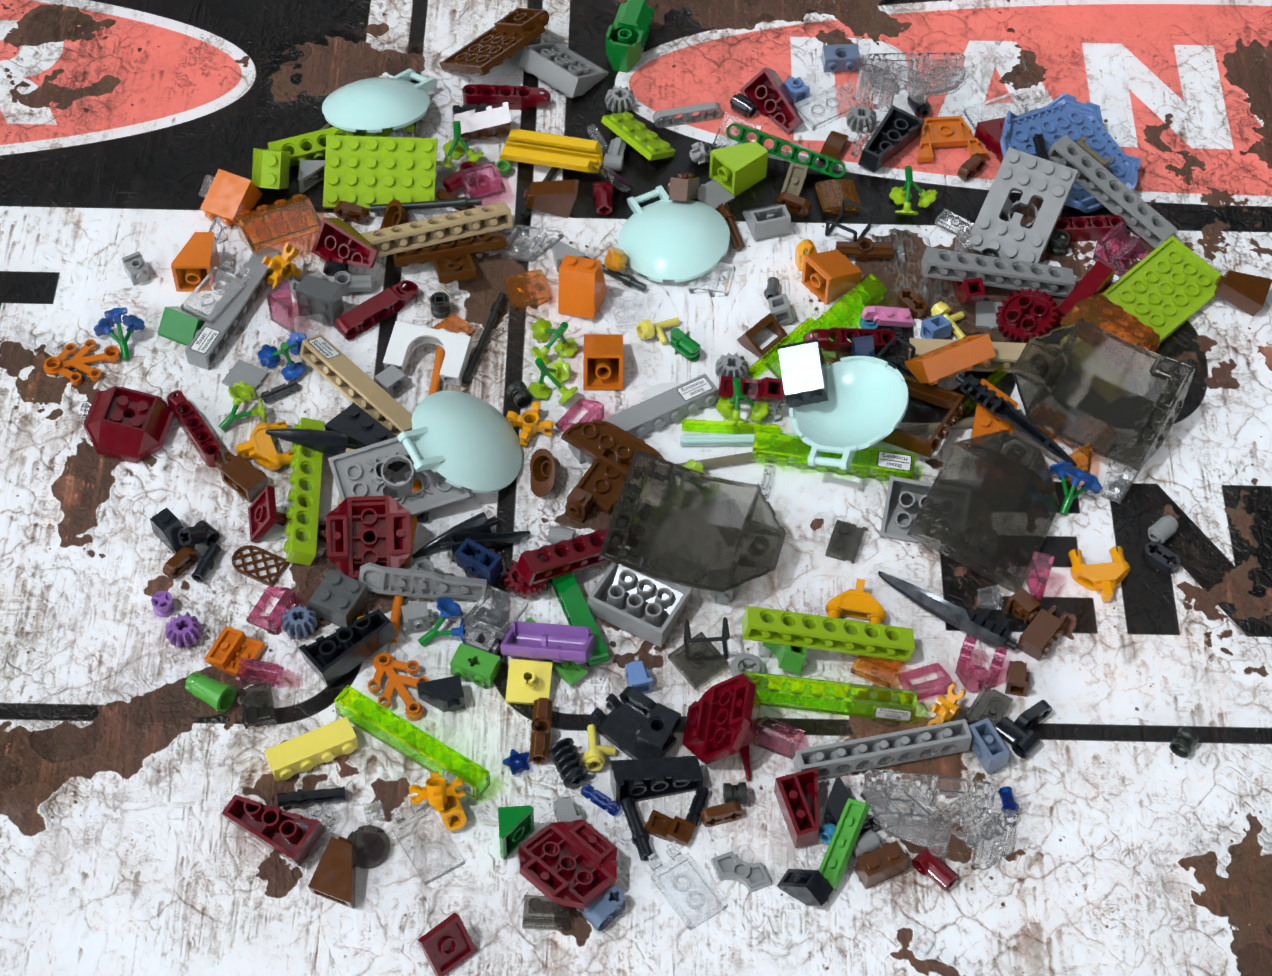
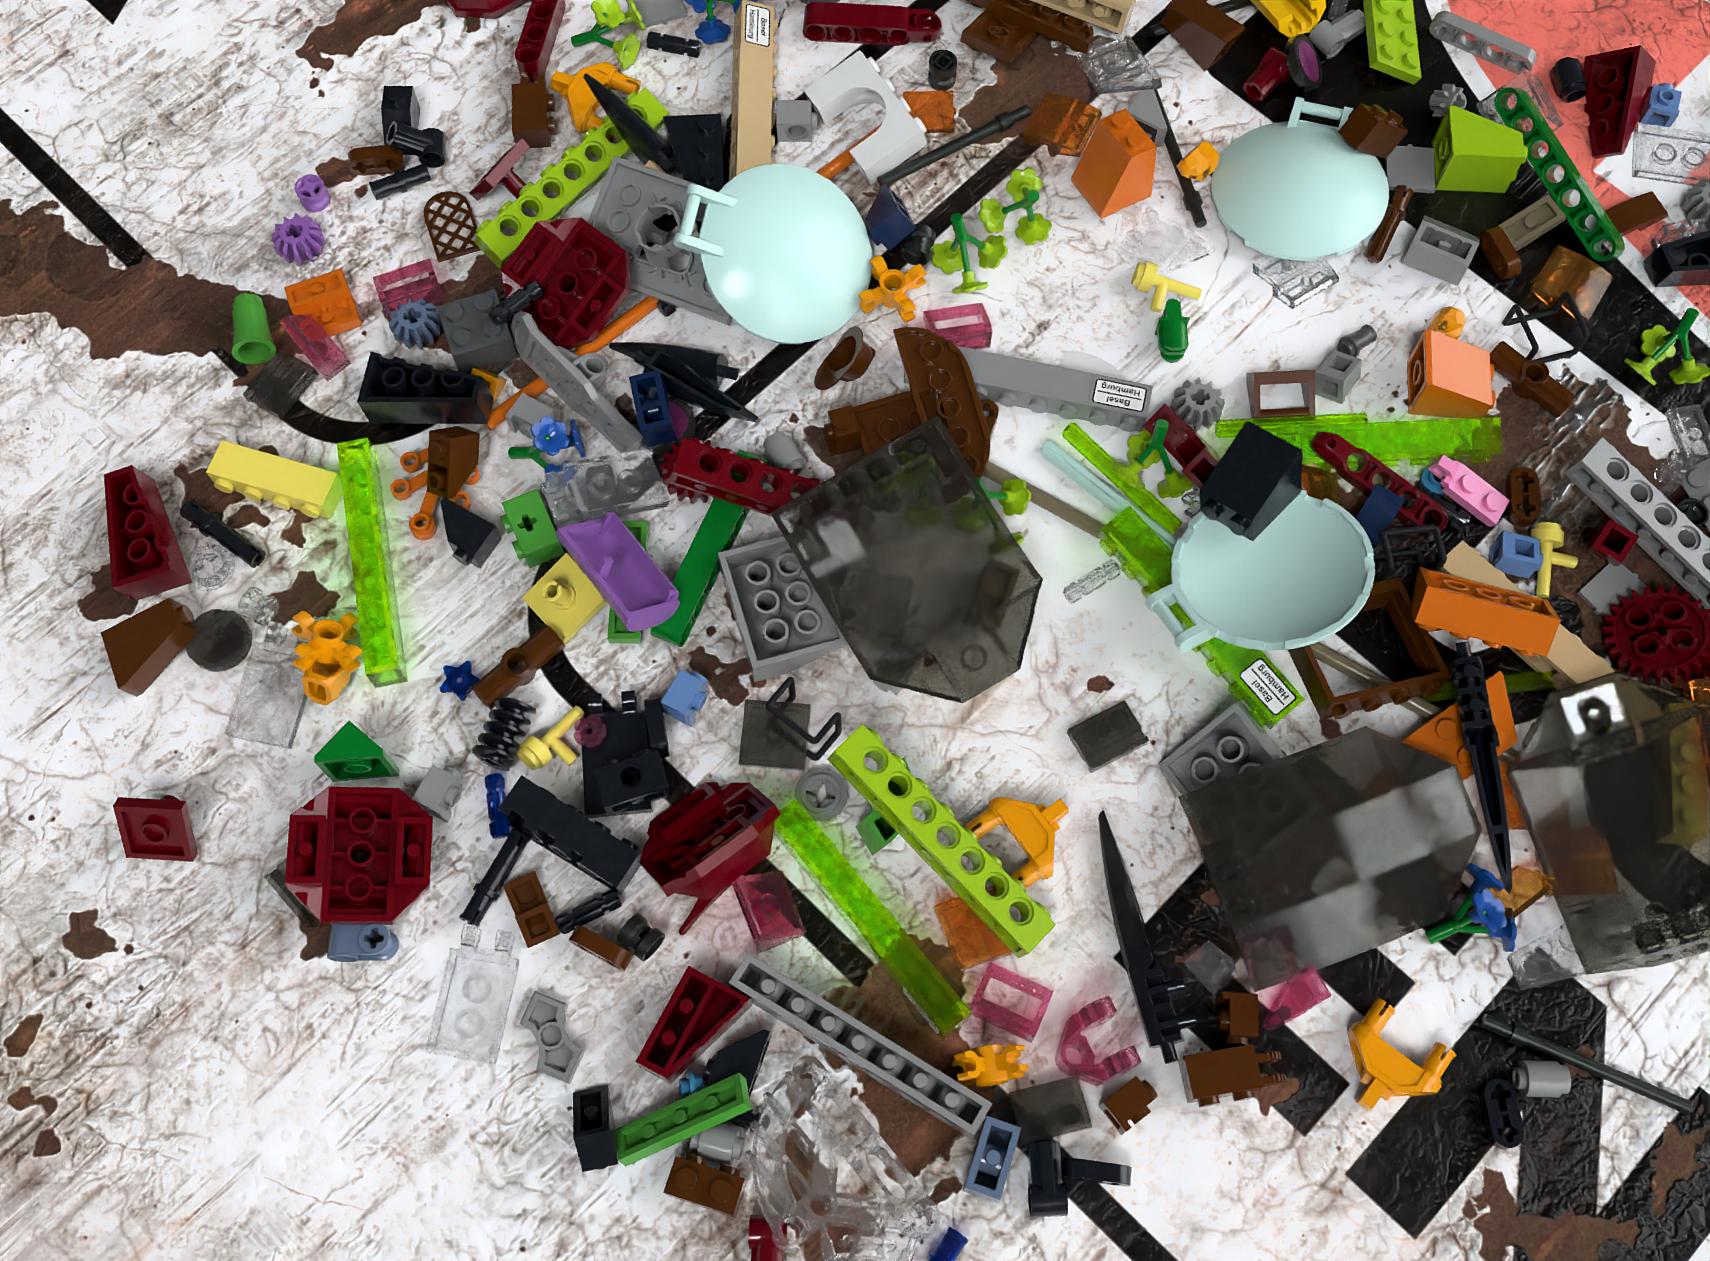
camera: 45 degrees right, 15 degrees up
orange slope [583,334,623,390] -> none
none -> reddish brown slope [427,426,480,499]
none -> black axle [488,281,543,326]
none -> clear pink plate [574,715,606,747]
none -> dark blue slope [865,183,916,251]
none -> pearl dark grey bar [1480,1014,1692,1114]

